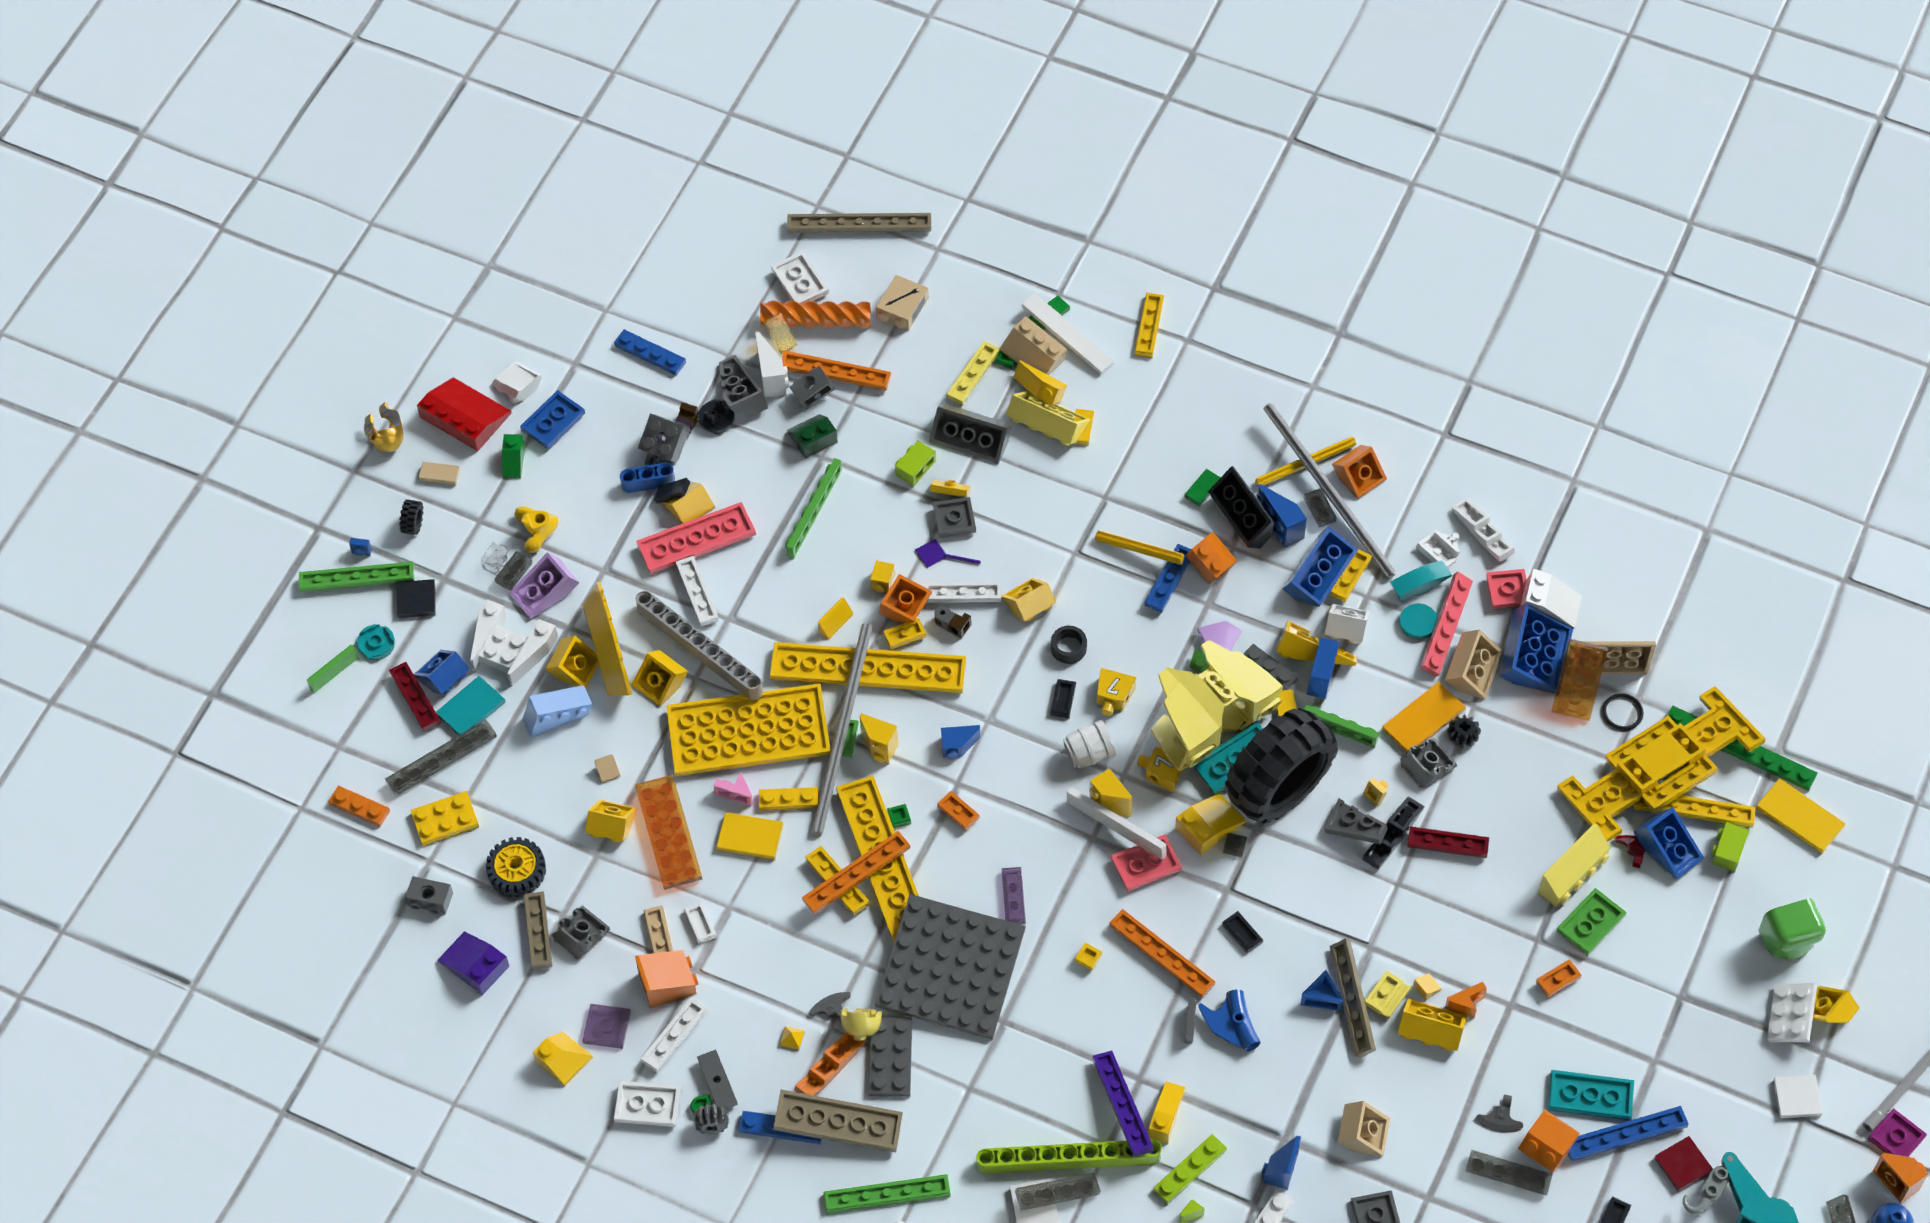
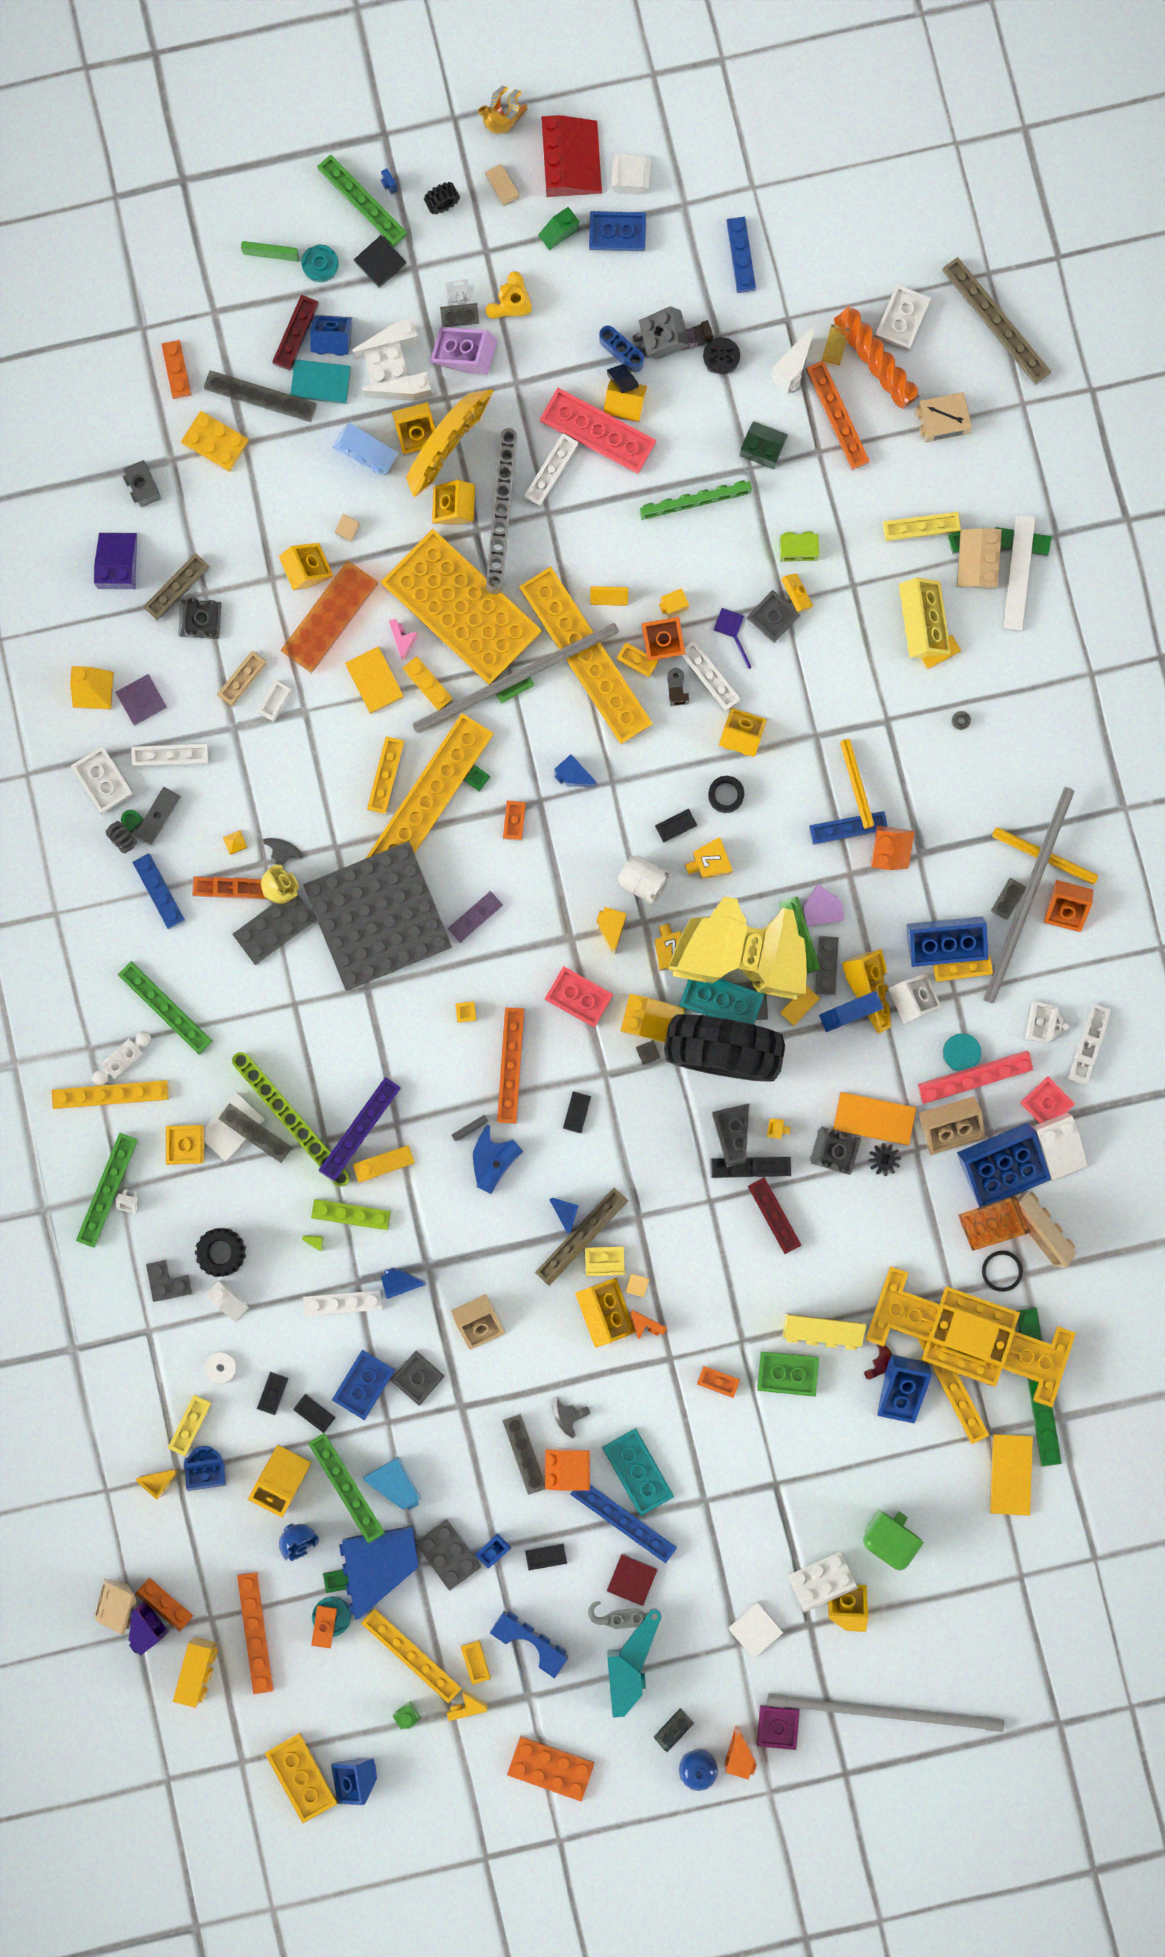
camera: 55 degrees right, 25 degrees up
wheel [486,837,546,897] -> none
slope [635,950,699,1008] -> none
dark grey wedge [719,355,768,416] -> none
dark tan plate [773,1090,903,1153] -> none
dark grey brick [789,366,836,410] -> none
orange plate [802,831,910,915] -> none
yellow slope [860,713,898,764] -> none
dark grey slope [929,403,1013,463] -> none
yellow slope [1013,361,1067,405] -> none
white tile [1067,787,1167,860] -> none
yellow tile [1135,292,1164,358] -> none
green tile [1184,469,1221,507] -> none
black slope [1208,466,1274,549] -> none
blue slope [1256,484,1307,547] -> none
bright green plate [1304,705,1379,748] -> none
teal slope [1390,560,1452,602] -> none
lime brick [1710,822,1749,872] -> none
none -> clear smoke plate [952,711,971,730]

